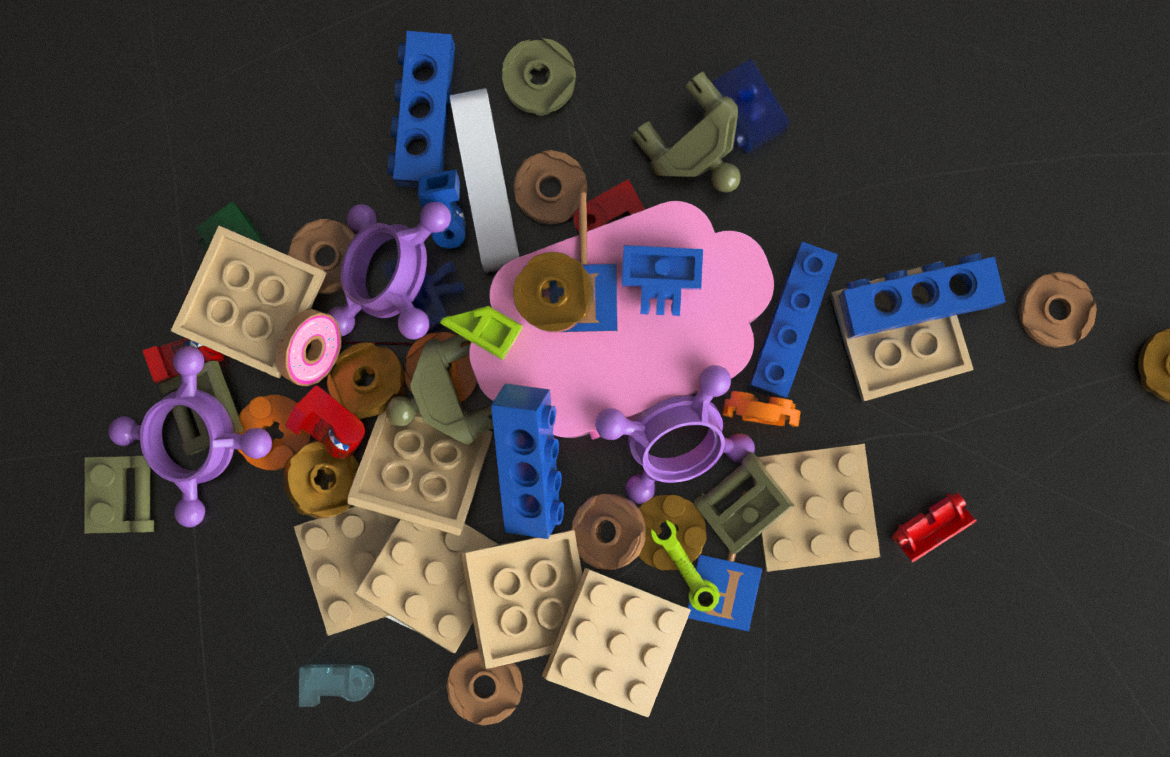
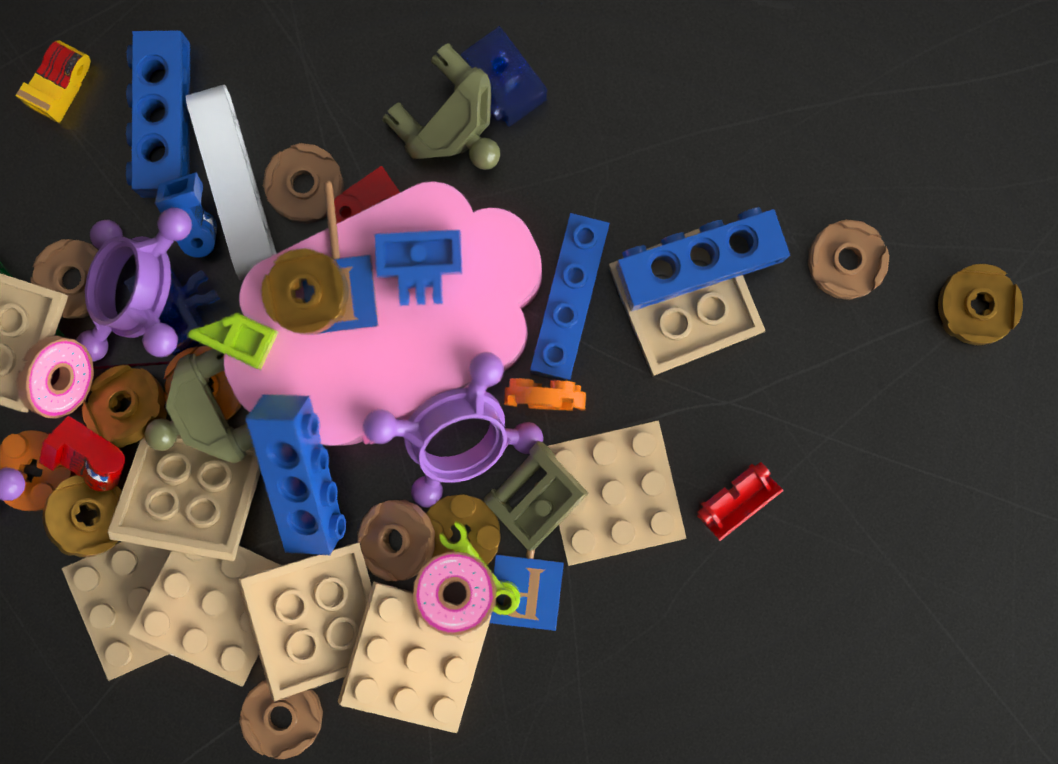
camera: 10 degrees left, 0 degrees up
clear light blue leg [299,664,375,707] -> none
olive plate [502,38,576,116] -> none
none -> leg [15,40,90,124]
none -> tile [413,552,497,636]

